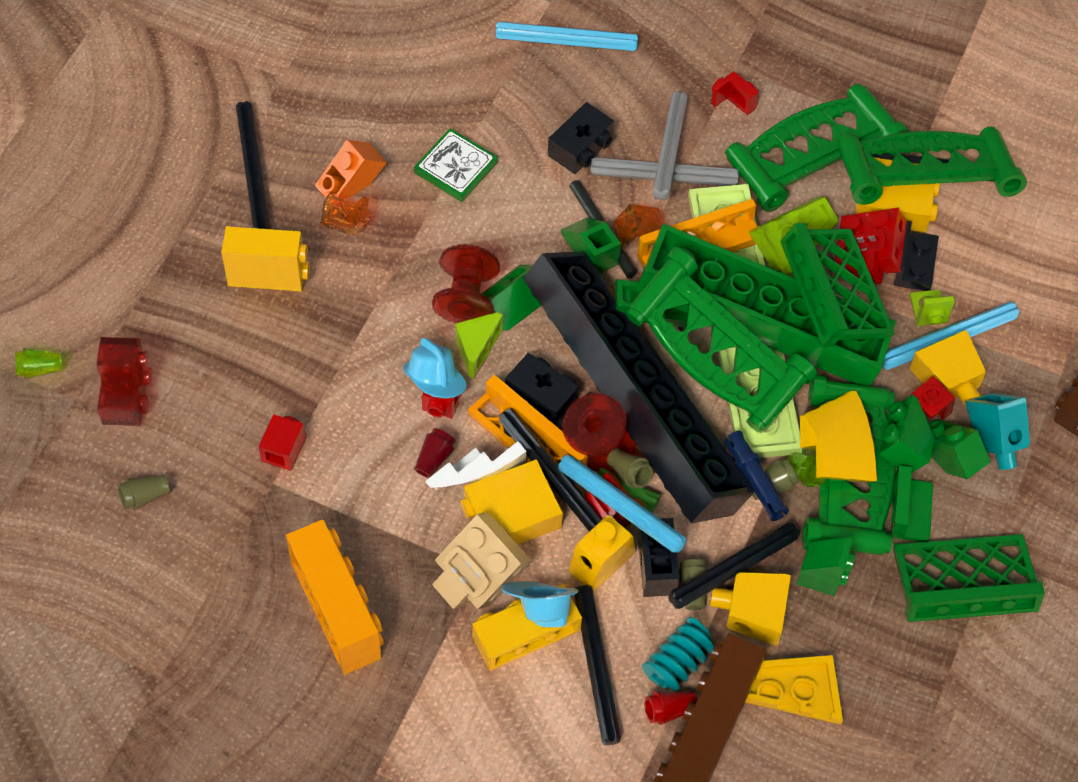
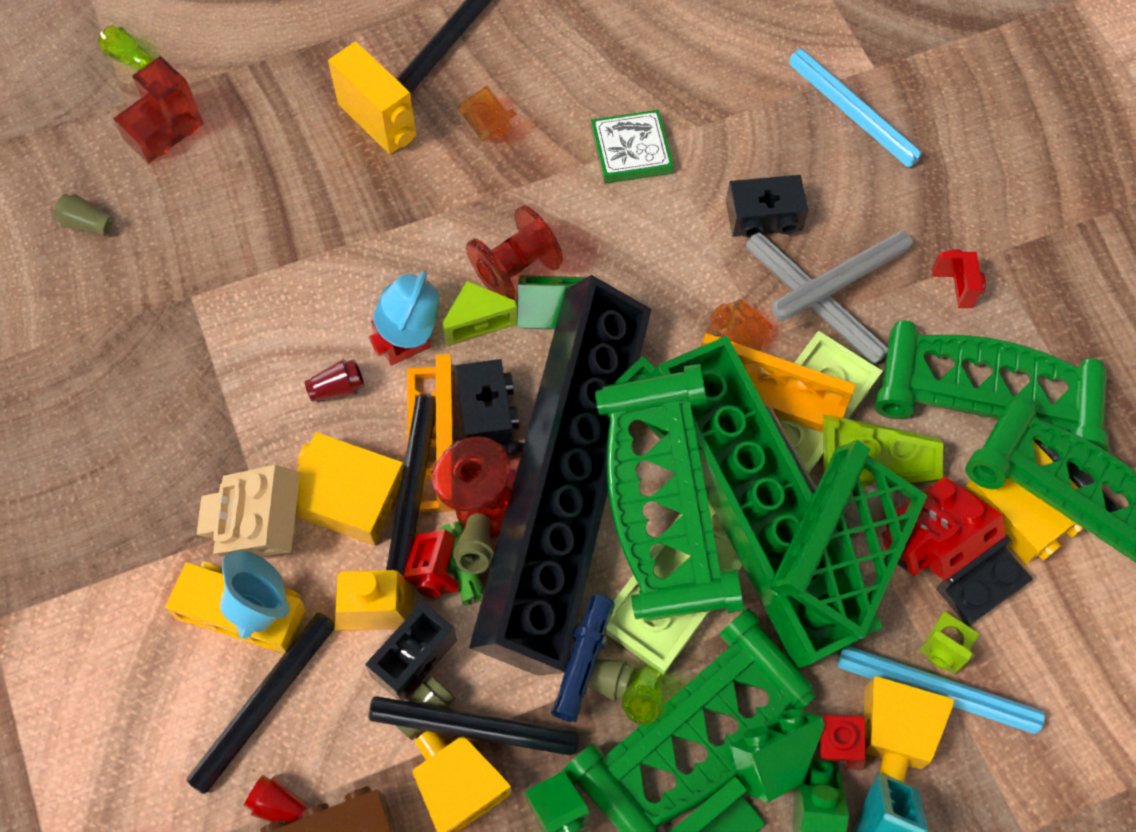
camera: 45 degrees right, 5 degrees up
red brick [258,414,306,471] -> none
light orange brick [286,519,384,675] -> none
orange slope [315,140,387,205] -> none
white slope [425,441,526,488] -> none
medium azure axle [558,455,686,553] -> none
green slope [561,218,621,273] -> none
pearl dark grey bar [569,180,637,278] -> none
teal piece [642,617,715,691] -> none
yellow slope [800,391,877,483] -> none

